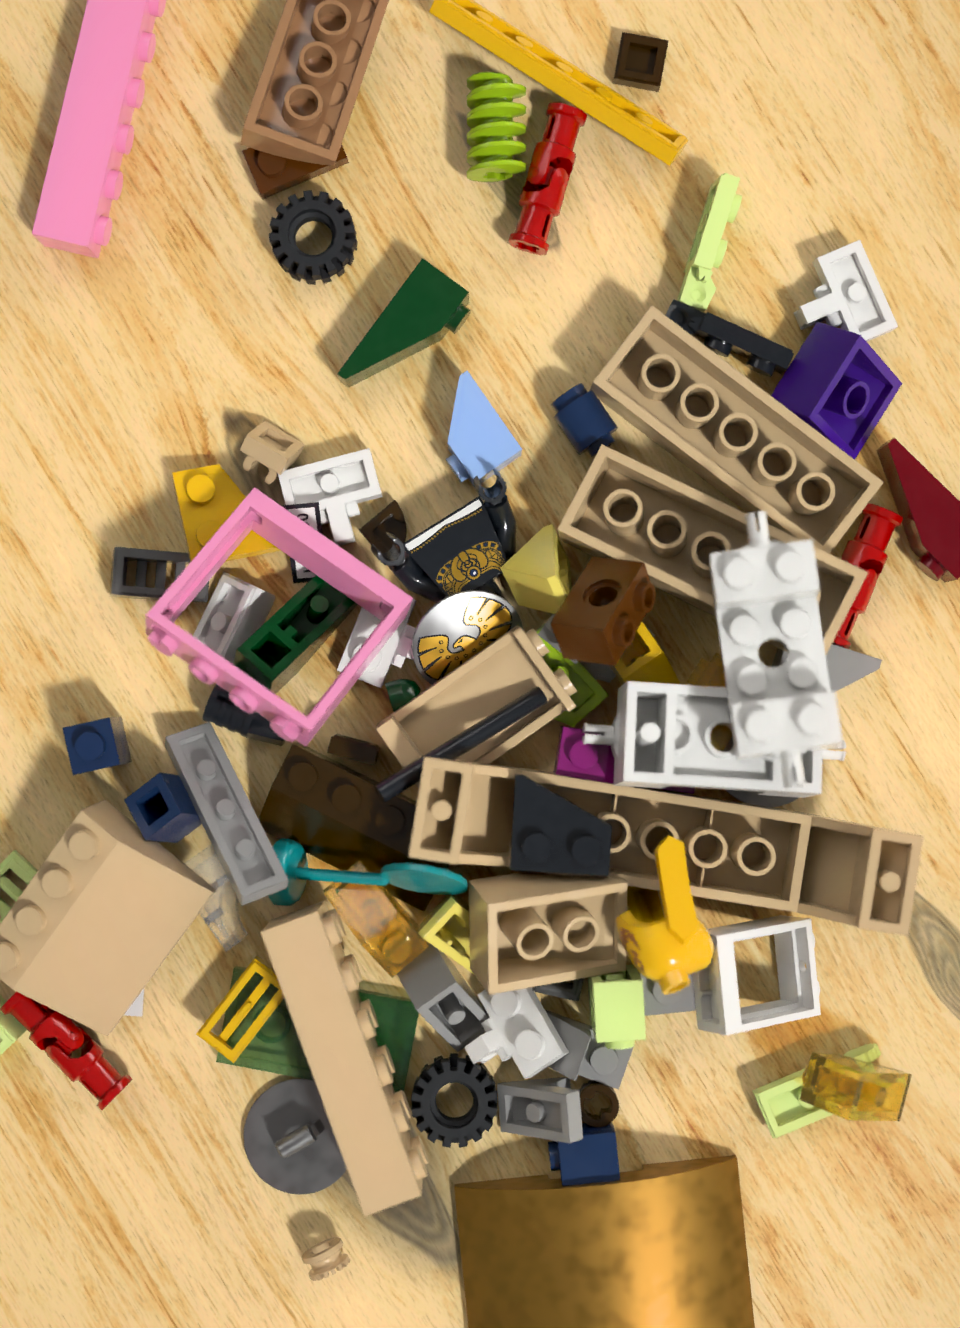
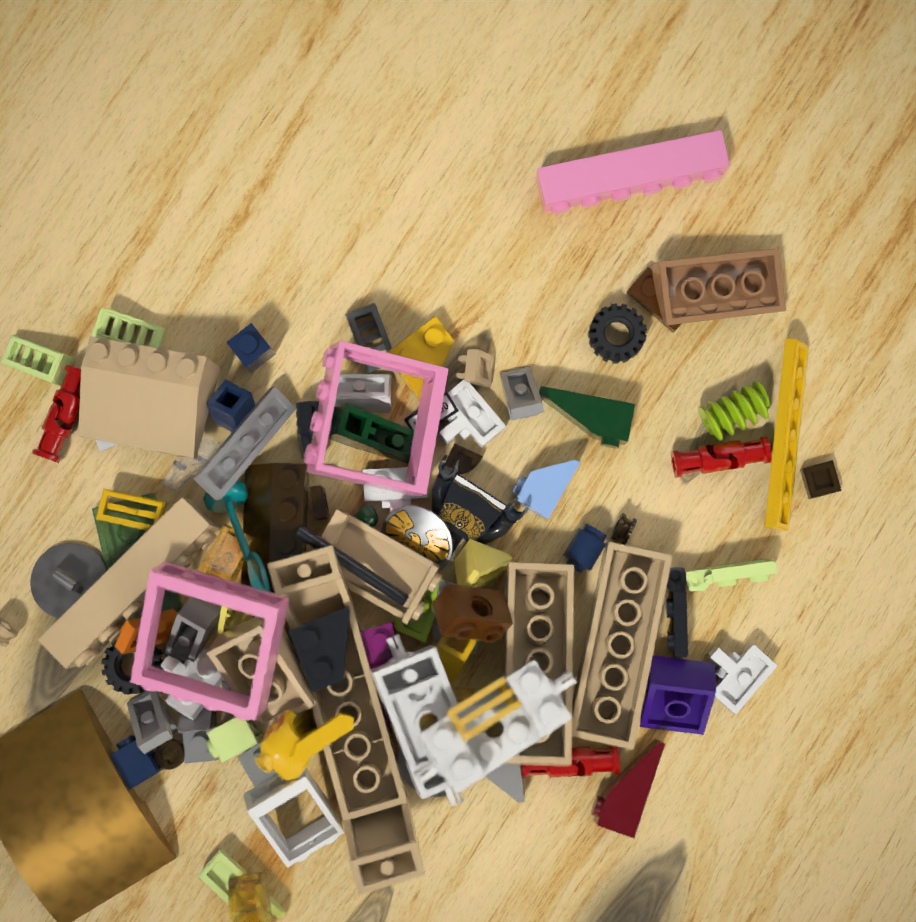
camera: 65 degrees right, 5 degrees down
none -> orange plate [115,609,178,654]
none -> bright pink window [130,561,289,721]
none -> yellow tile [446,676,522,742]
none -> light grey slope [500,367,544,420]
none -> dark brown bush [610,513,637,545]

